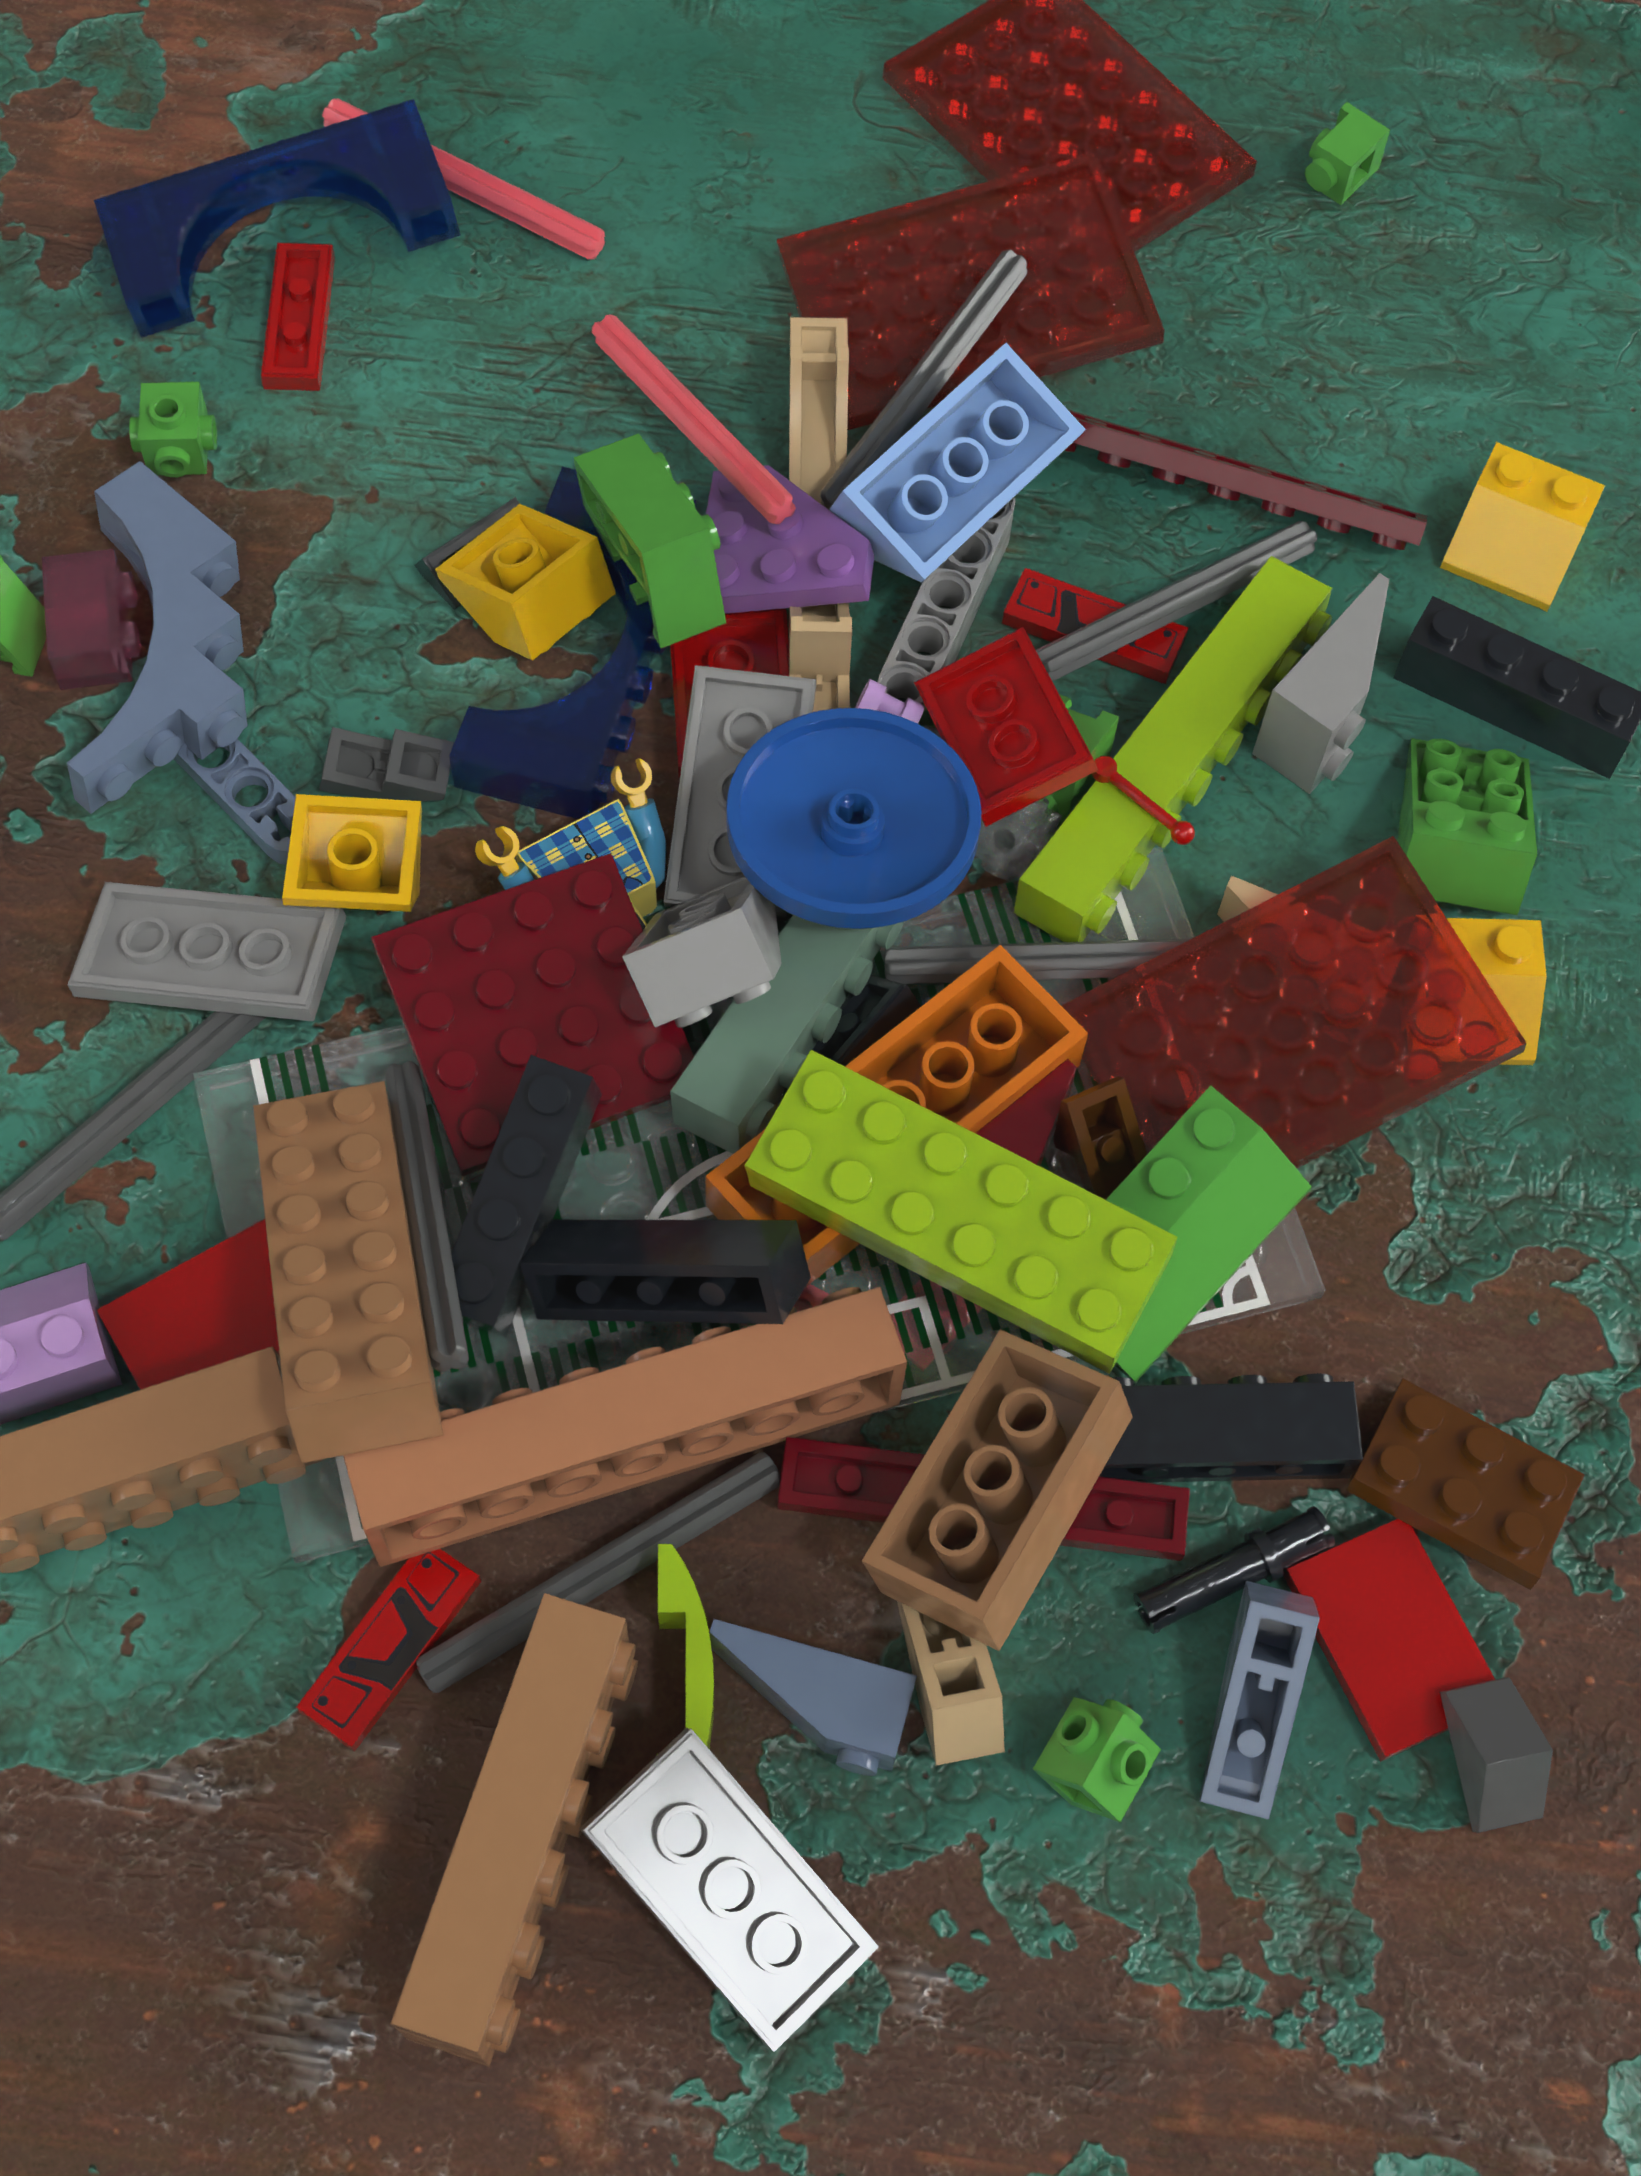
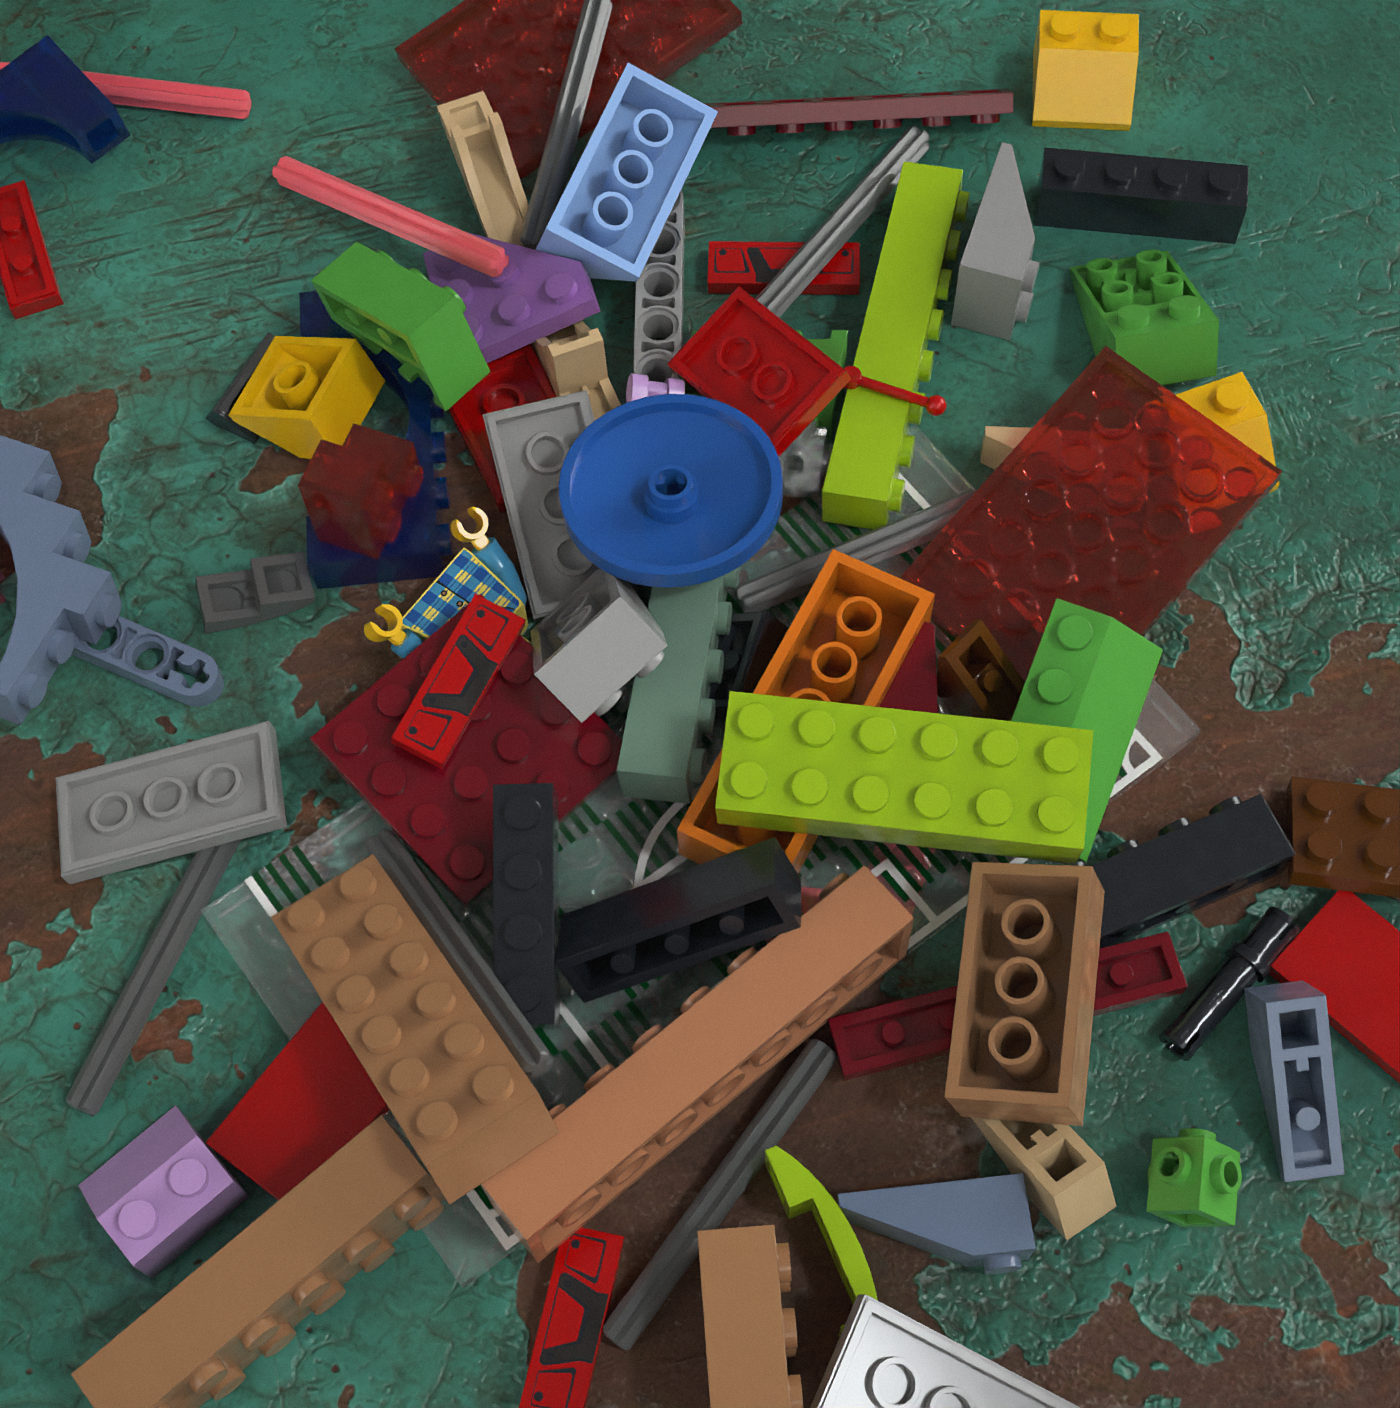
camera: 15 degrees left, 0 degrees up
yellow slope [282,794,422,912] -> none
none -> clear red brick [298,423,423,559]
none -> red tile [391,593,526,770]

